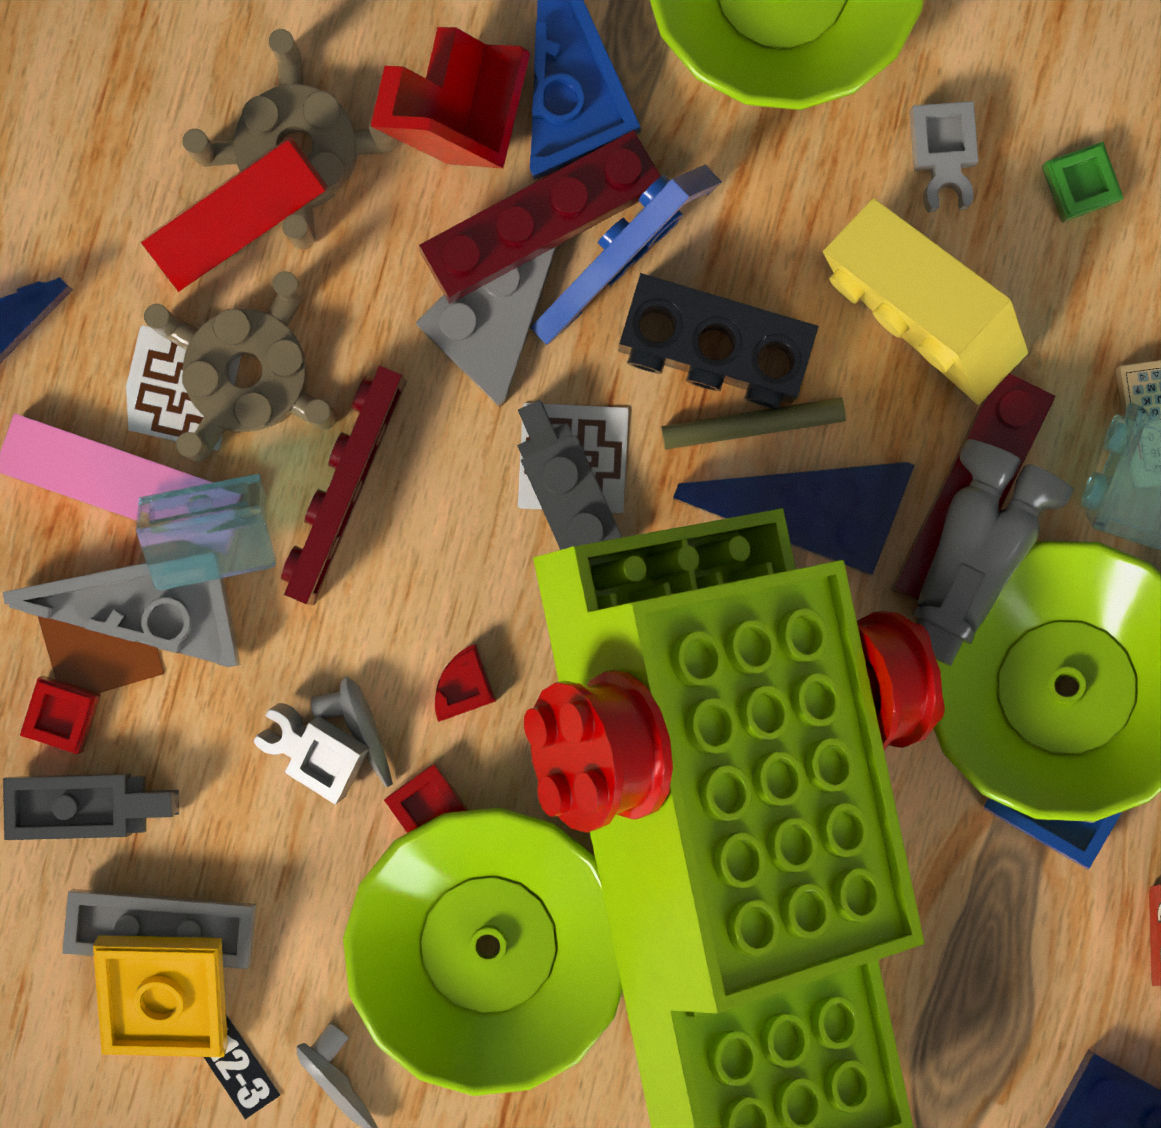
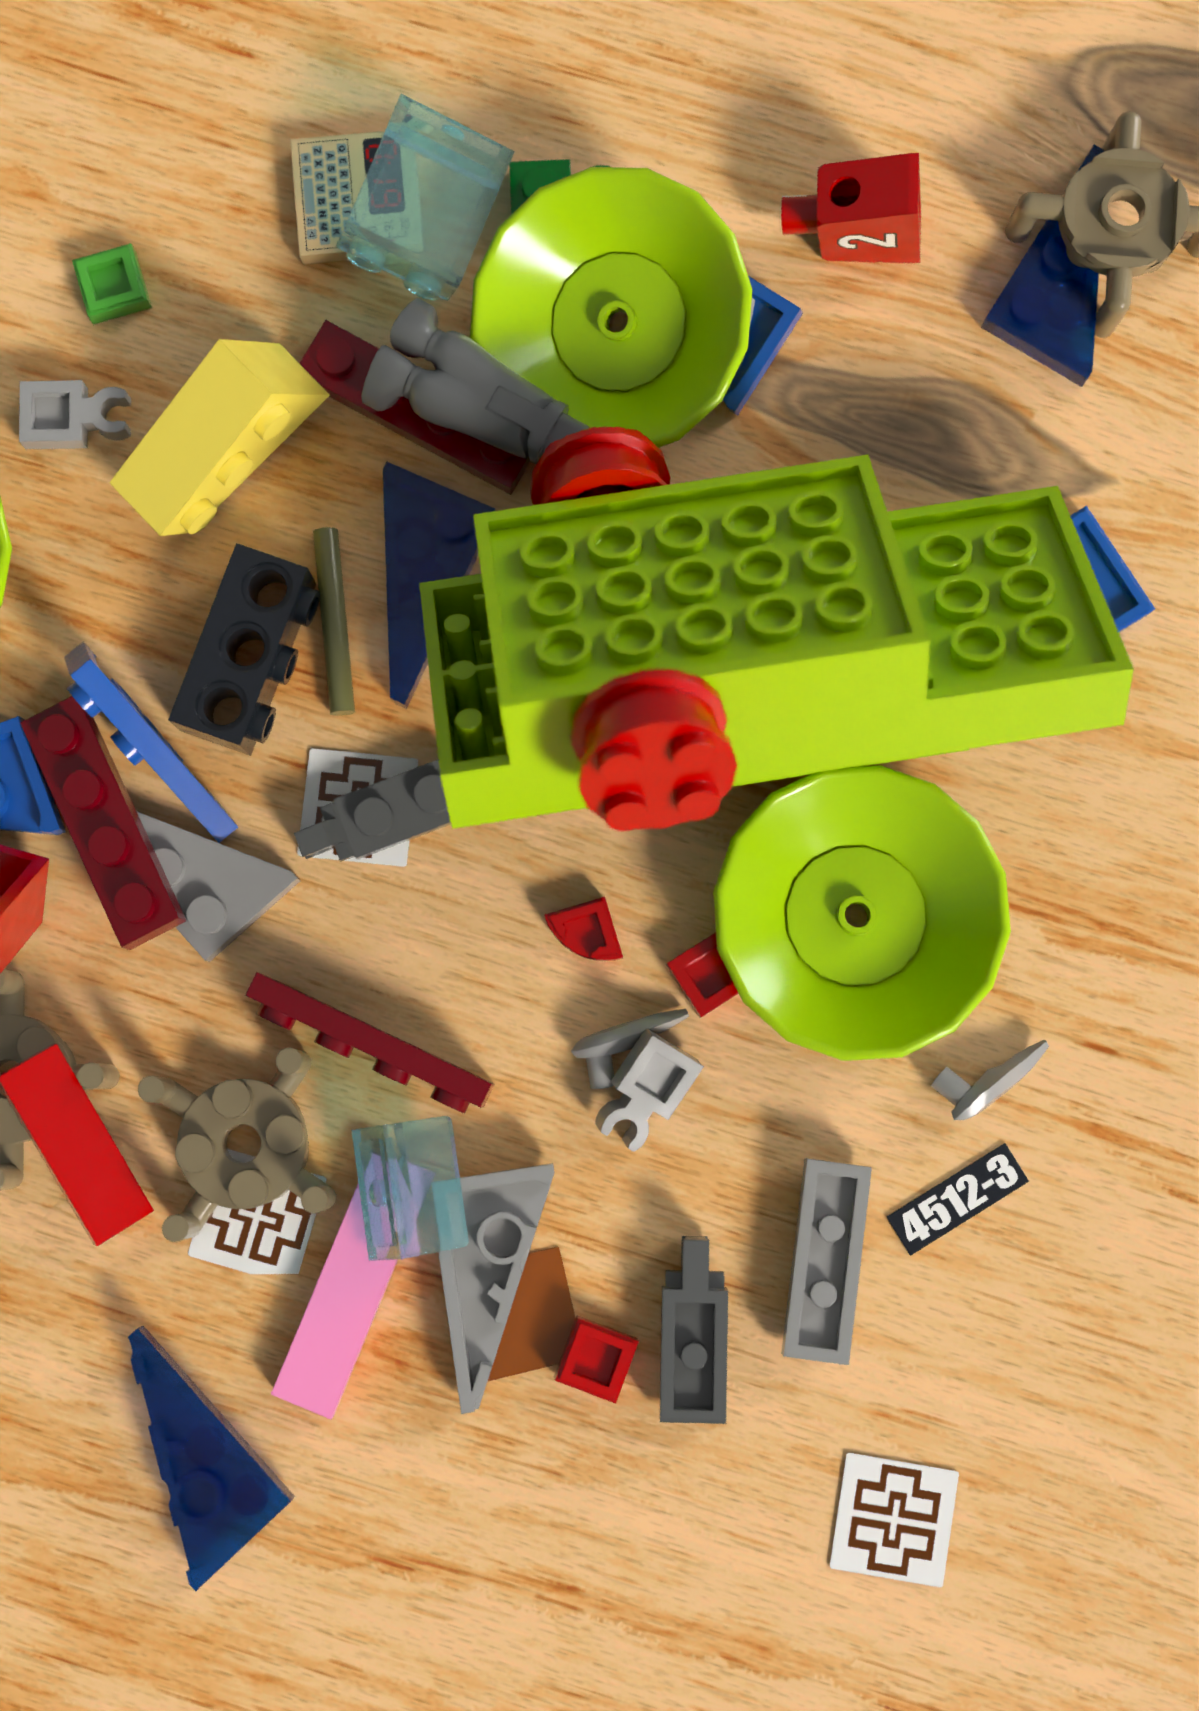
camera: 85 degrees left, 5 degrees down
yellow tile [93,935,228,1057] -> none

